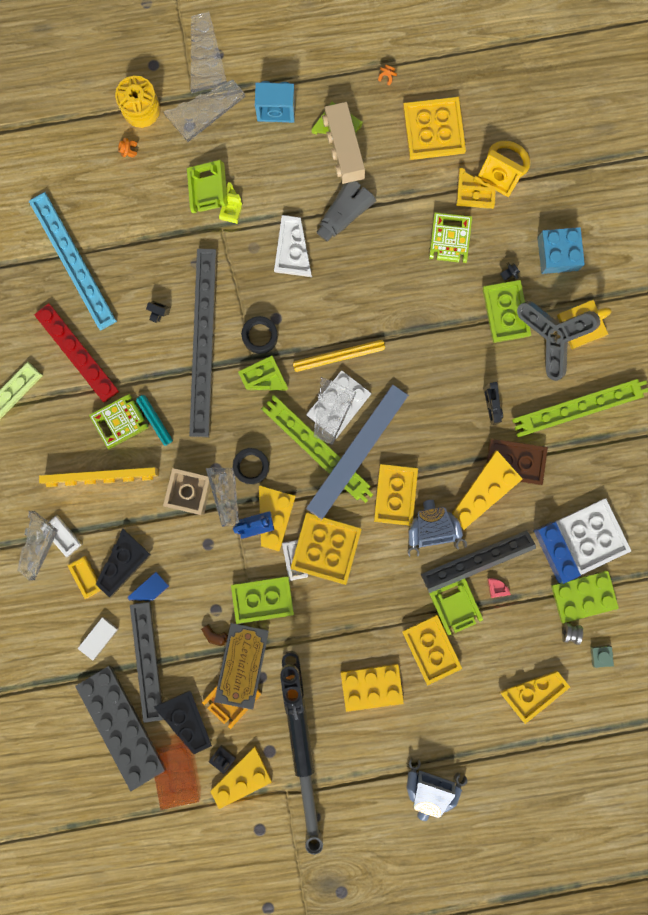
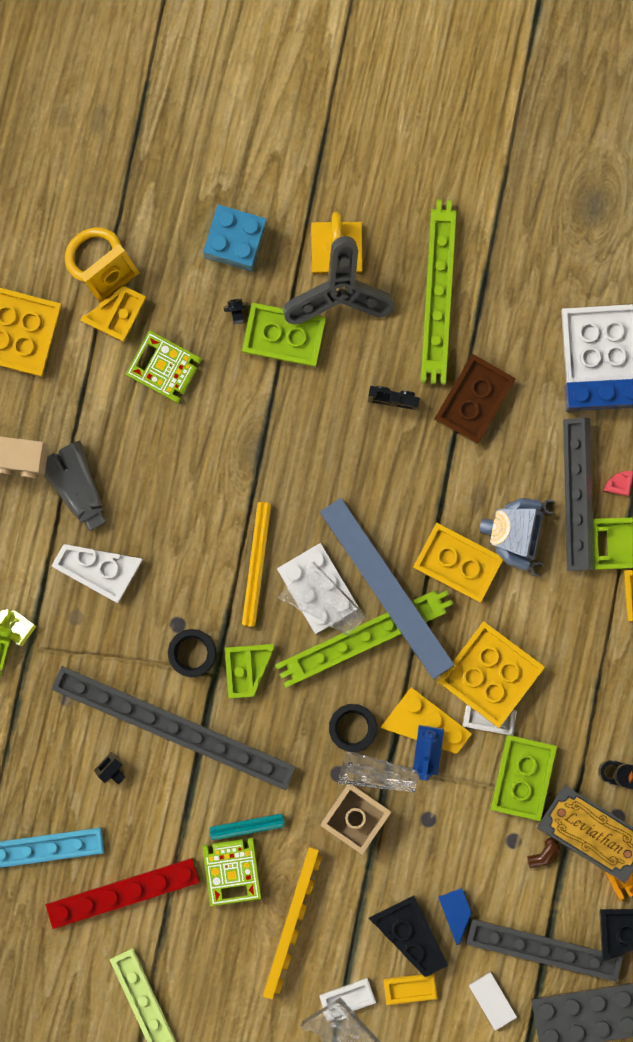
camera: 65 degrees left, 0 degrees up
yellow wing [452,450,522,530] -> none

